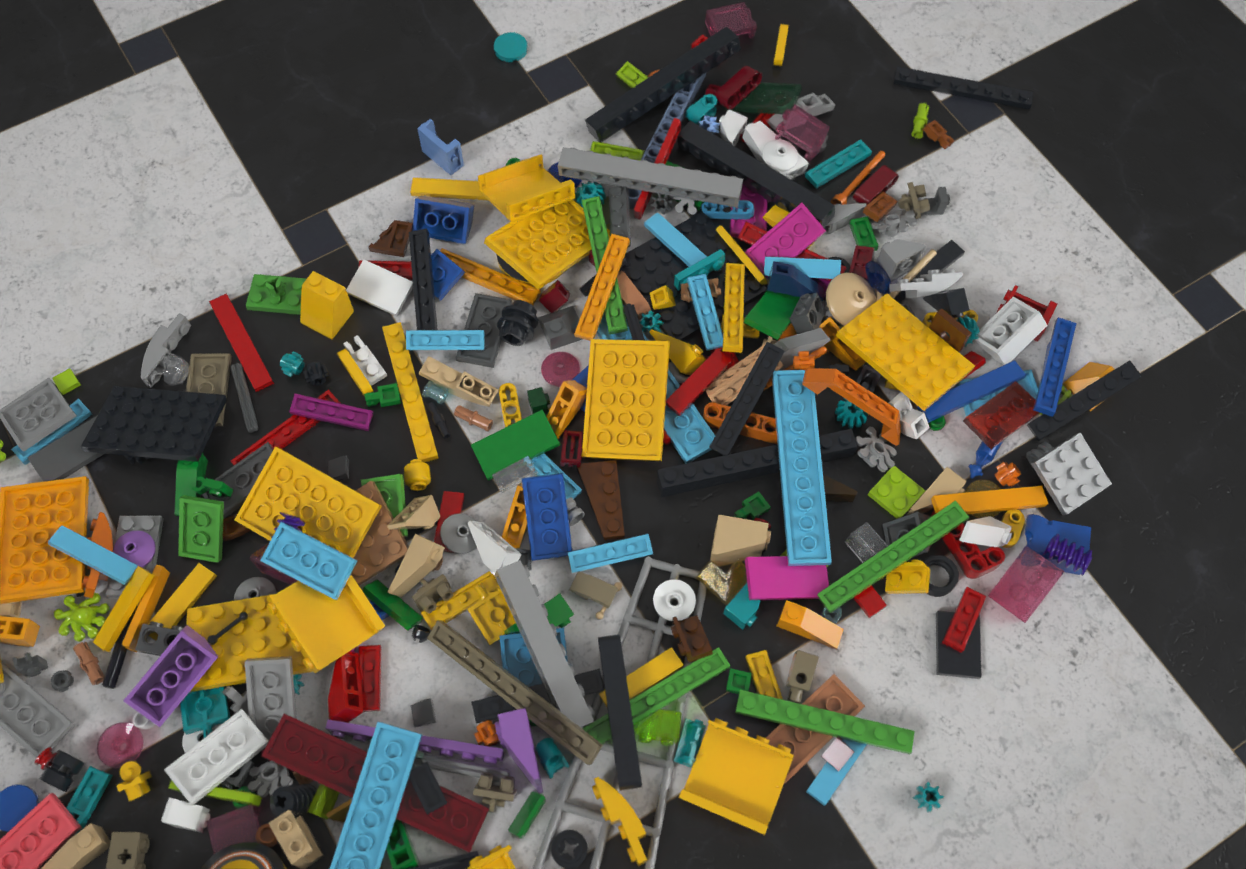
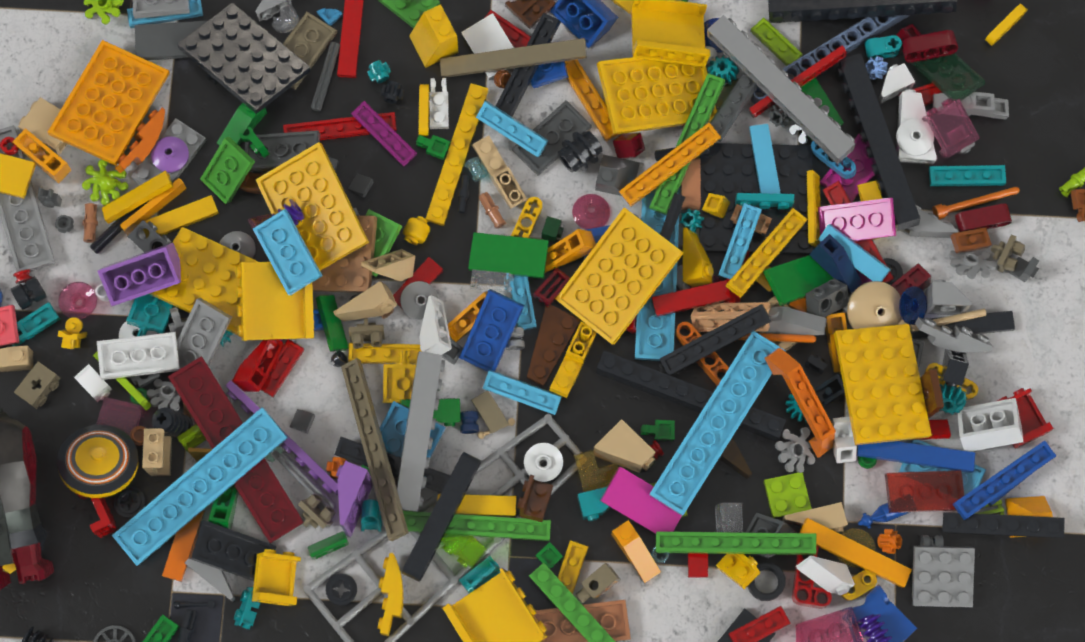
camera: 35 degrees right, 10 degrees up
medium azure tile [48,525,137,585] -> none
black hinge [208,612,248,645] -> none
black tile [409,762,448,815] -> none
orange gear [793,351,815,370] -> none
green plate [849,217,879,251] -> none
none -> dark azure tile [317,8,343,26]
none -> dark tan tile [440,38,587,78]
none -> dark blue wheel [460,411,479,434]
none -> dark orange plate [494,70,511,88]
none -> yellow slope [549,322,597,398]

